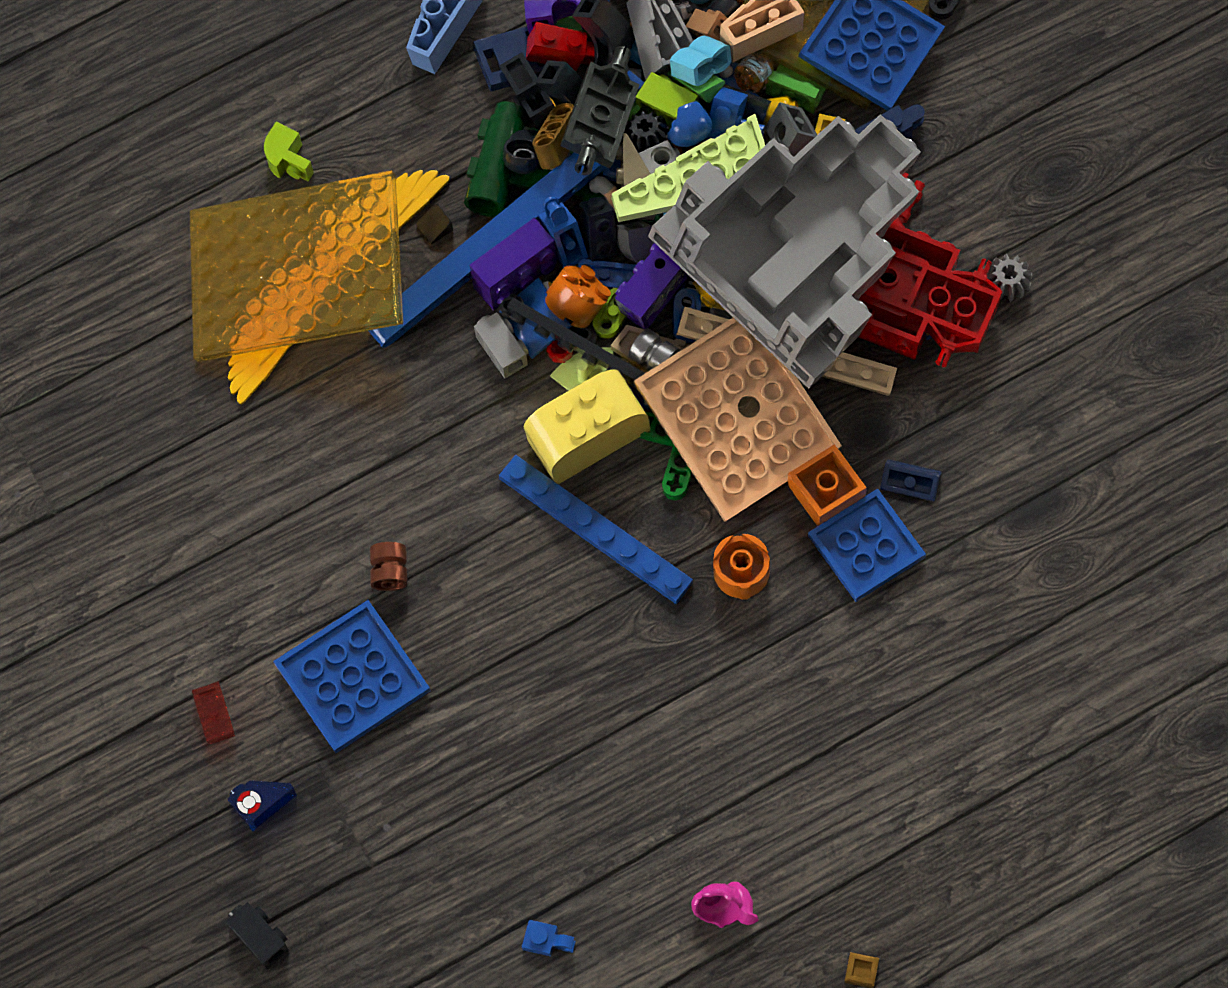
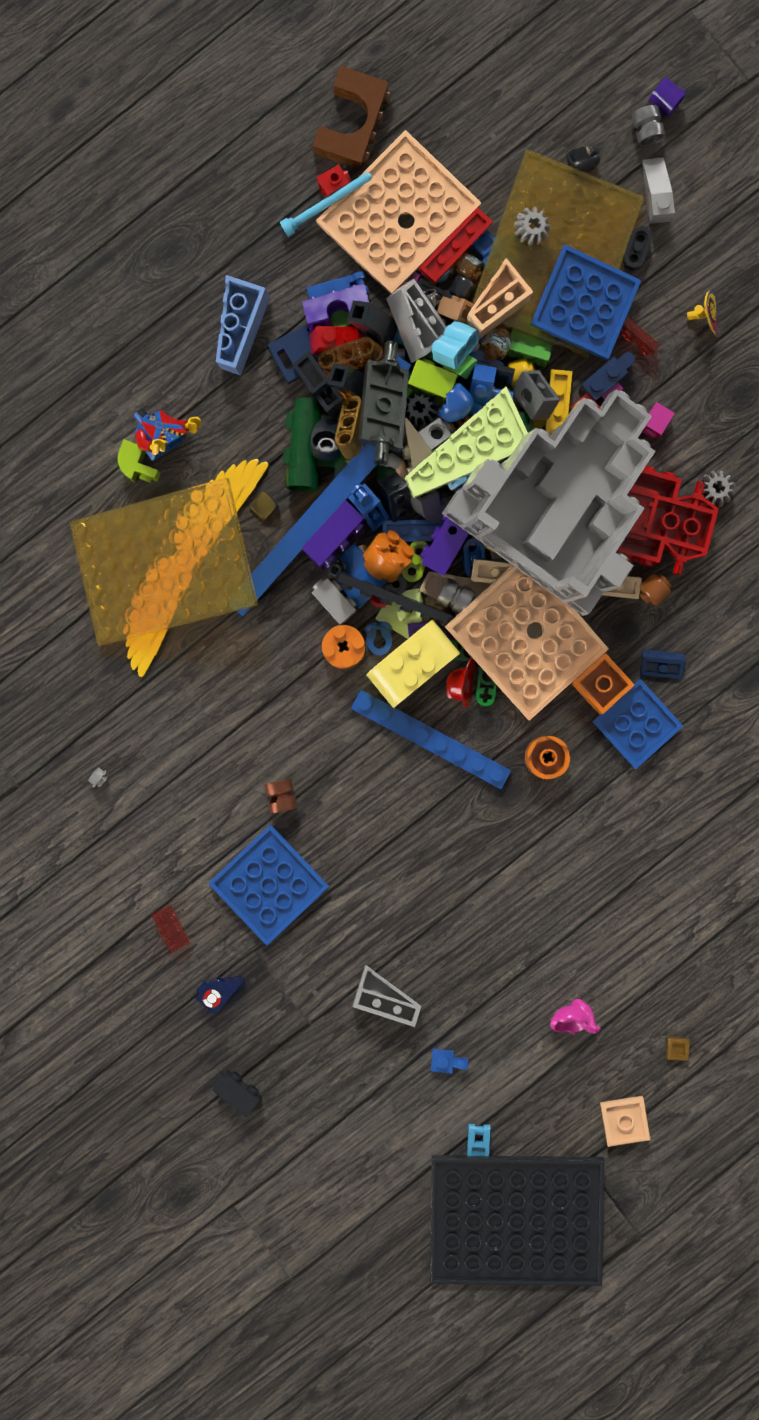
camera: 10 degrees left, 20 degrees up
none -> light grey plate [88,768,107,787]
none -> torso [133,408,201,461]
none -> clear orange beam [318,337,383,373]
none -> orange brick [322,625,365,669]
none -> light grey wedge [352,965,421,1027]
none -> blue piece [364,621,392,655]
none -> red piece [447,657,476,707]
none -> clear red plate [621,317,661,357]
none -> dark orange head [639,574,672,605]
none -> dark pink brick [643,402,675,439]
none -> shield [687,291,718,337]

